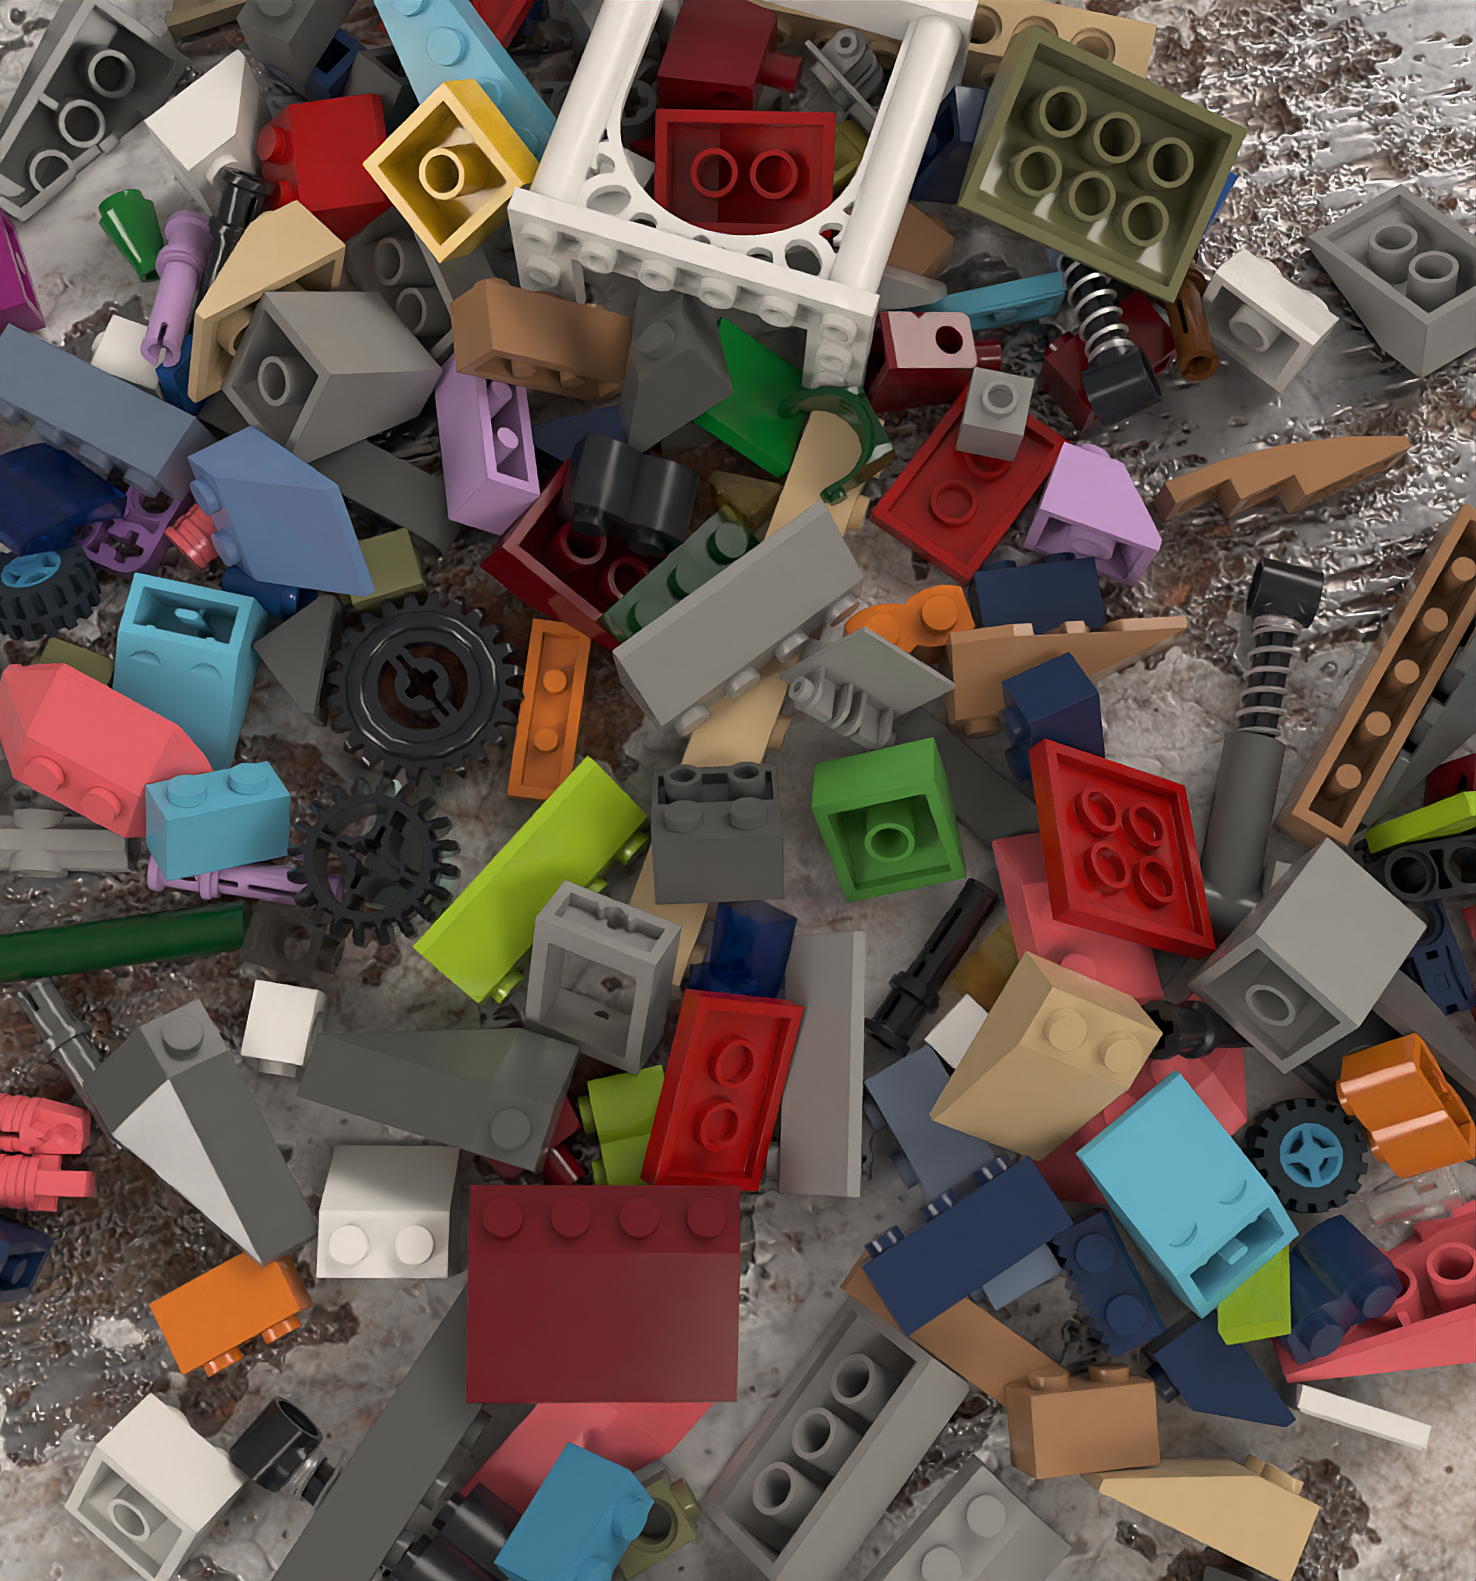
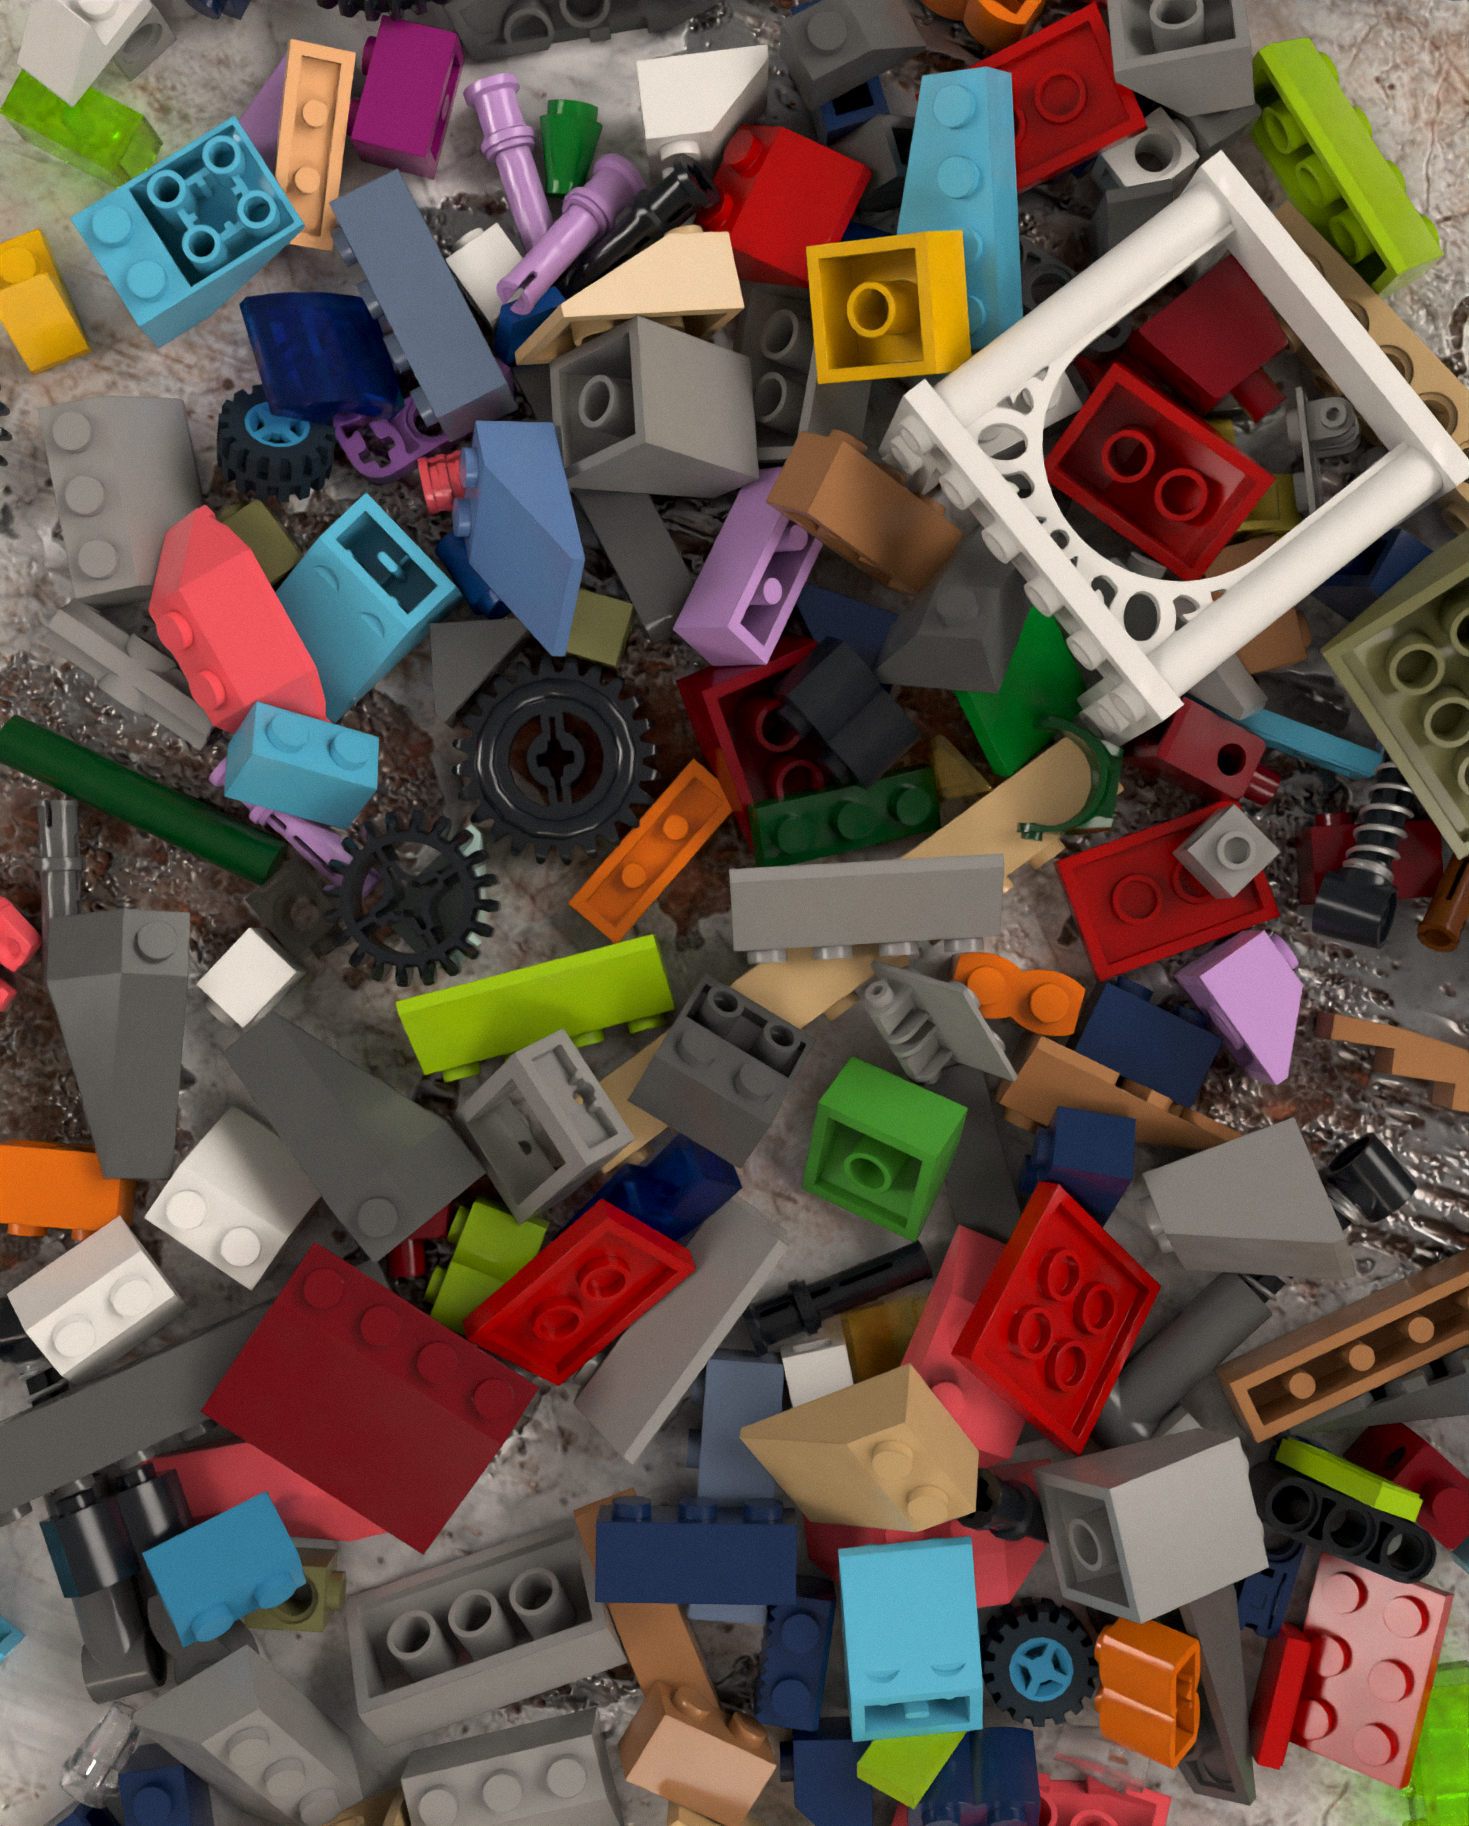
camera: 30 degrees right, 10 degrees up
none -> white slope [7,1215,189,1386]
none -> lavender pin [463,73,554,255]
none -> light grey slope [1139,1117,1356,1280]

